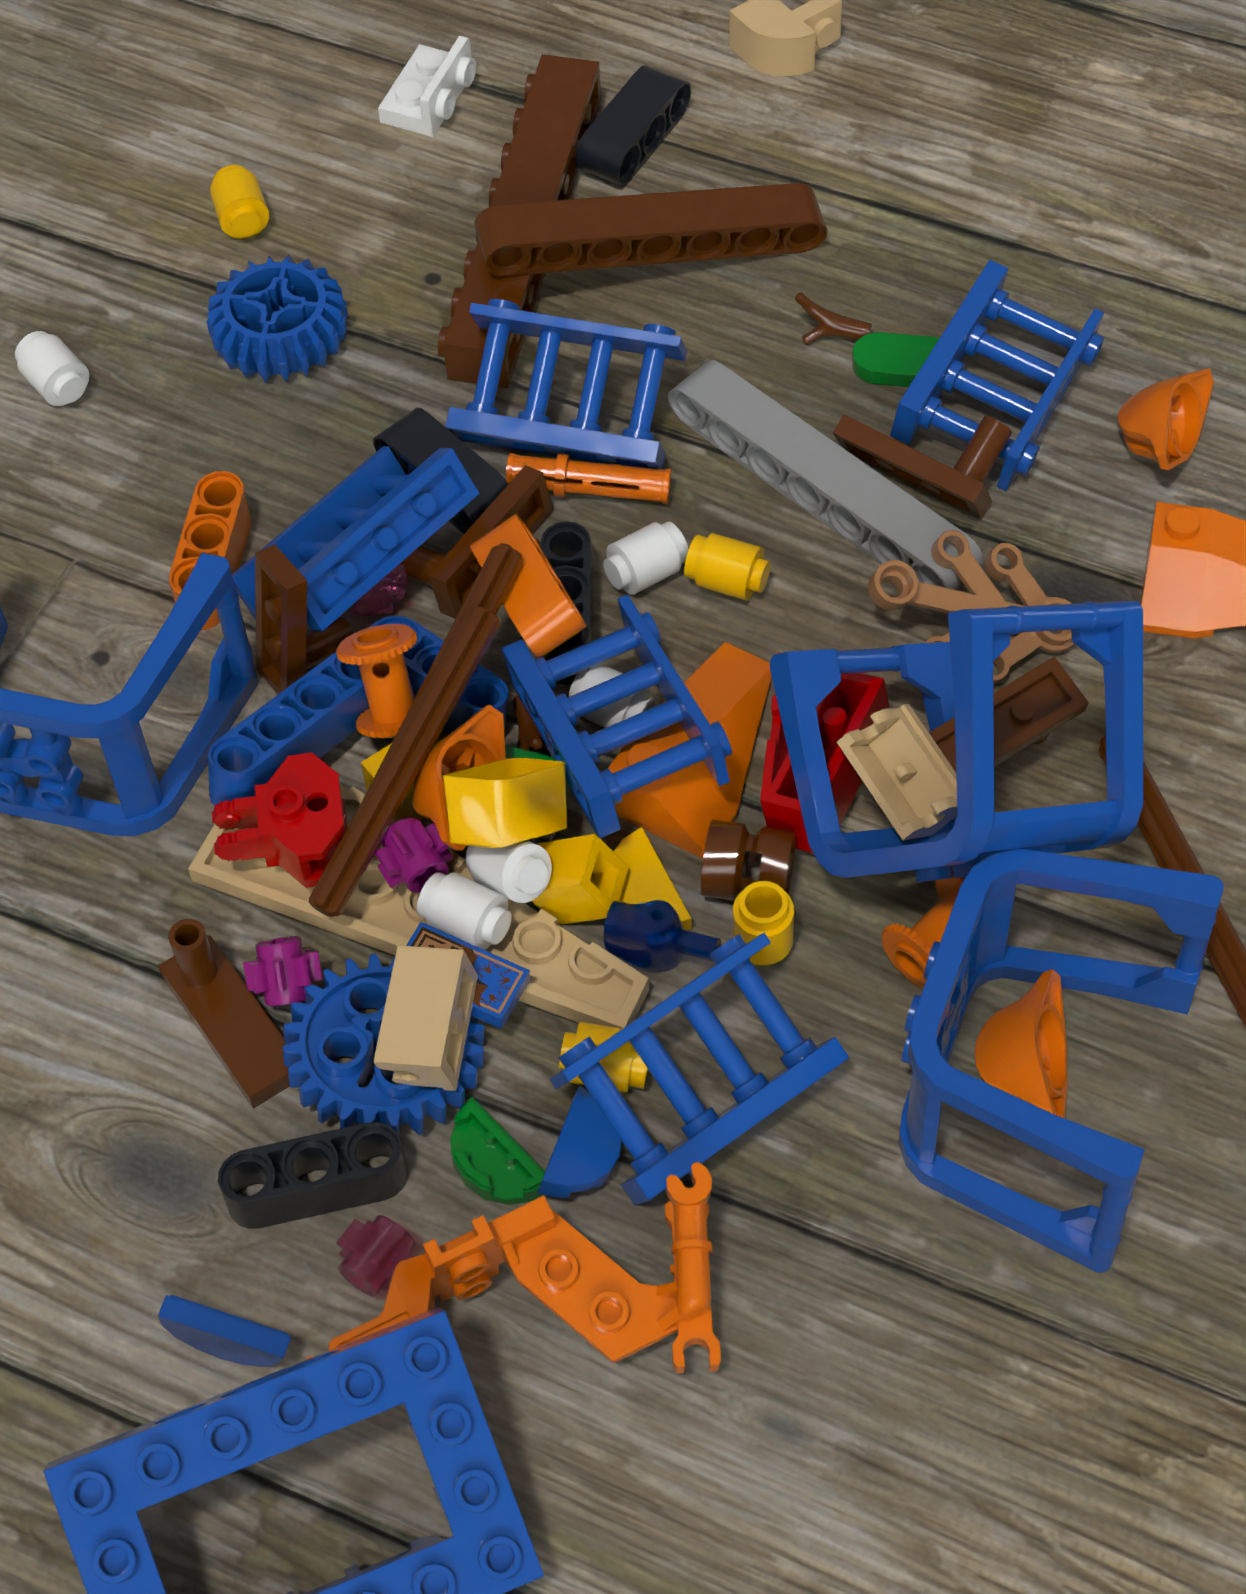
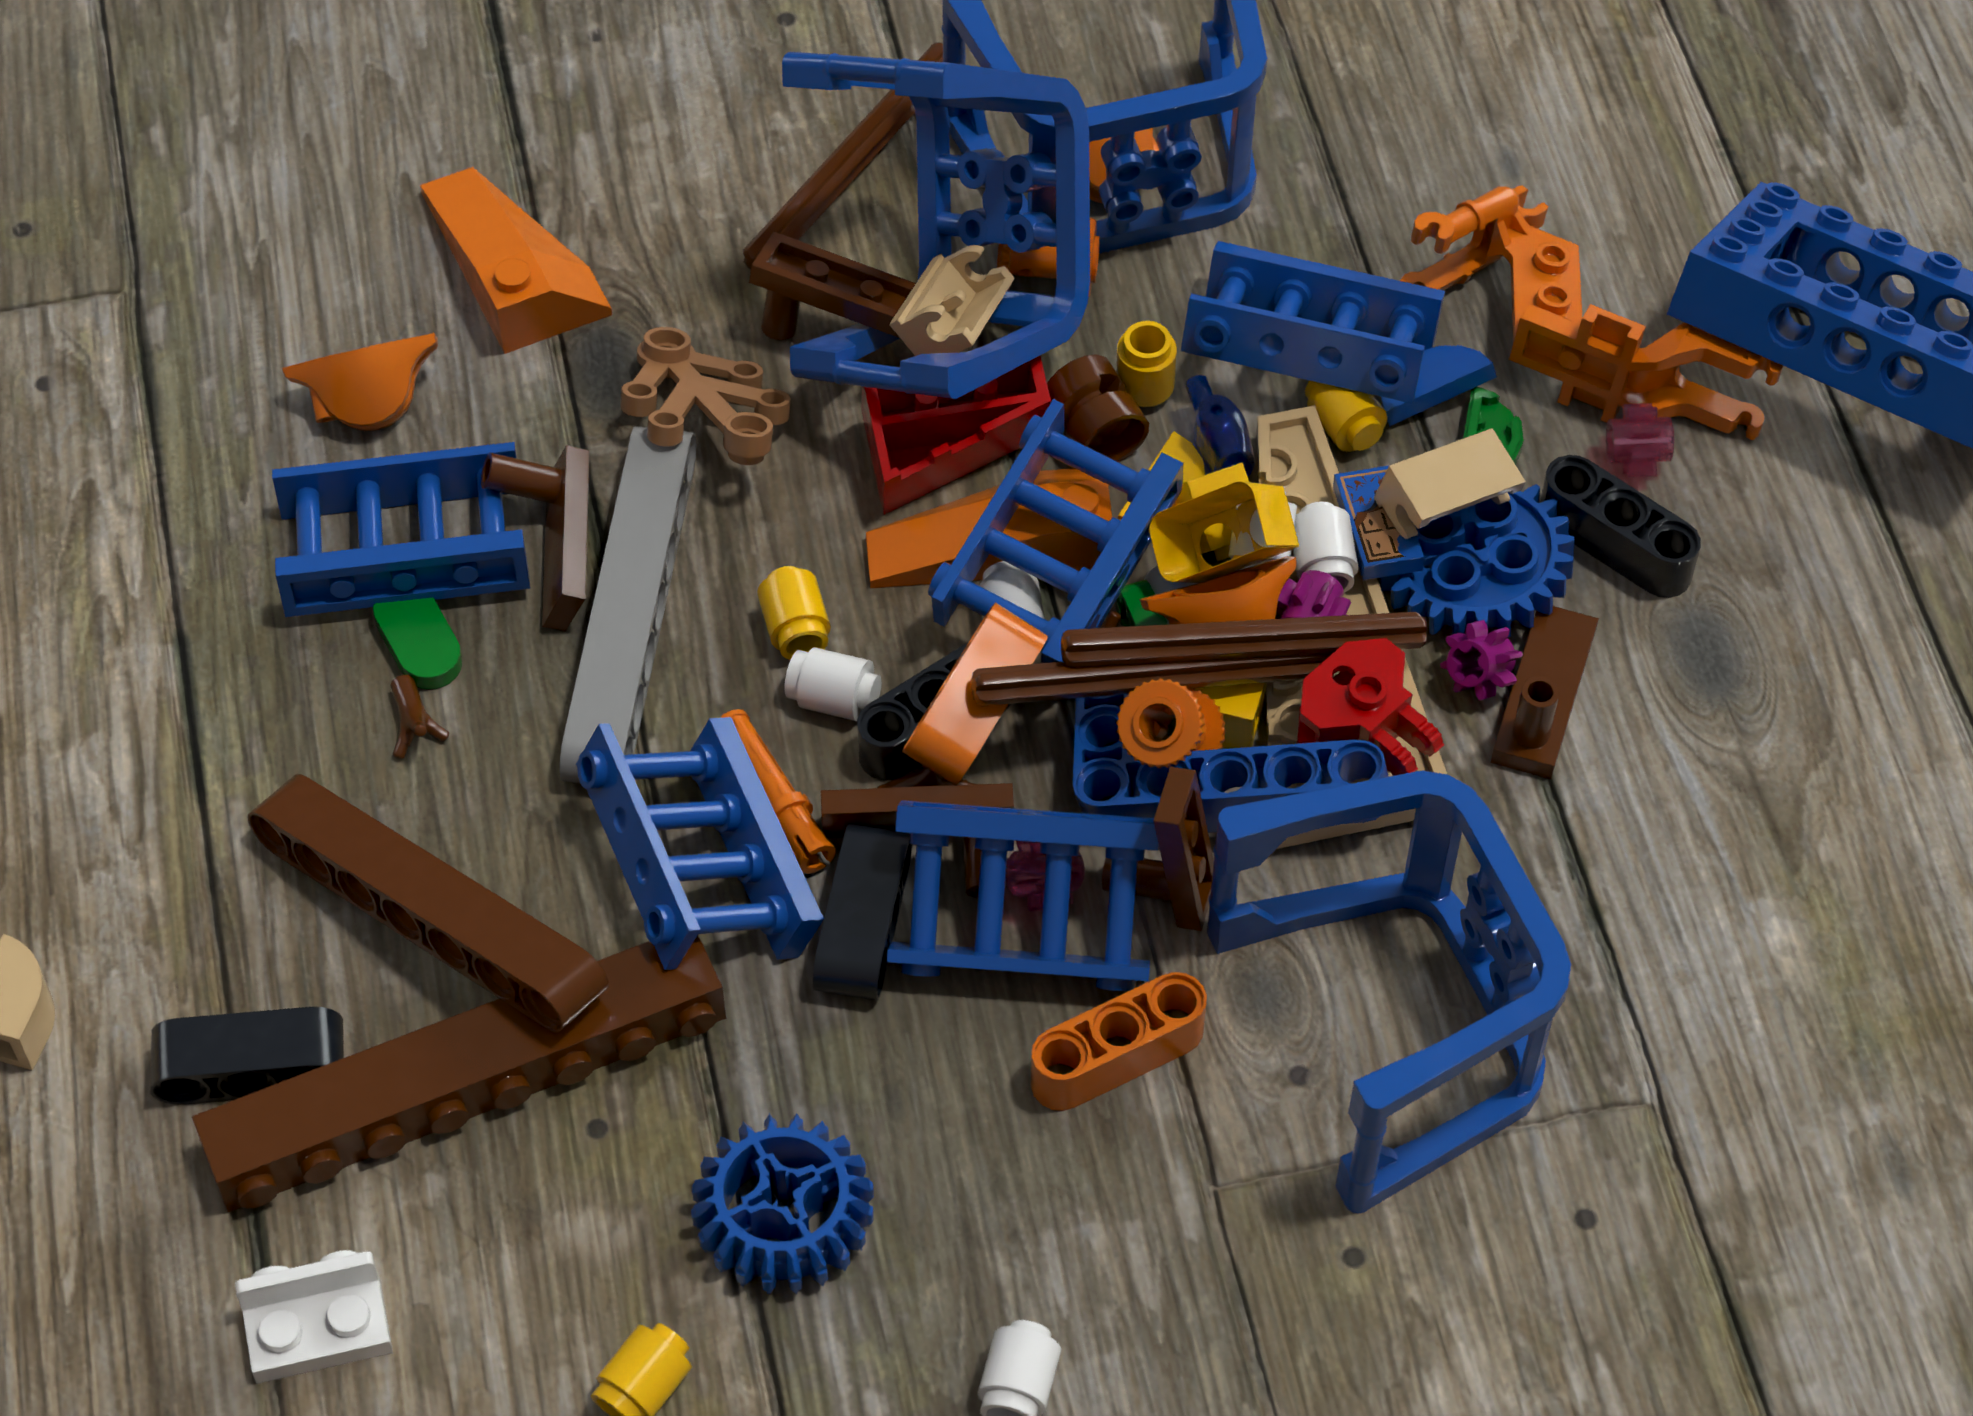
camera: 130 degrees left, 0 degrees up
blue tile [158,1295,291,1367] -> none

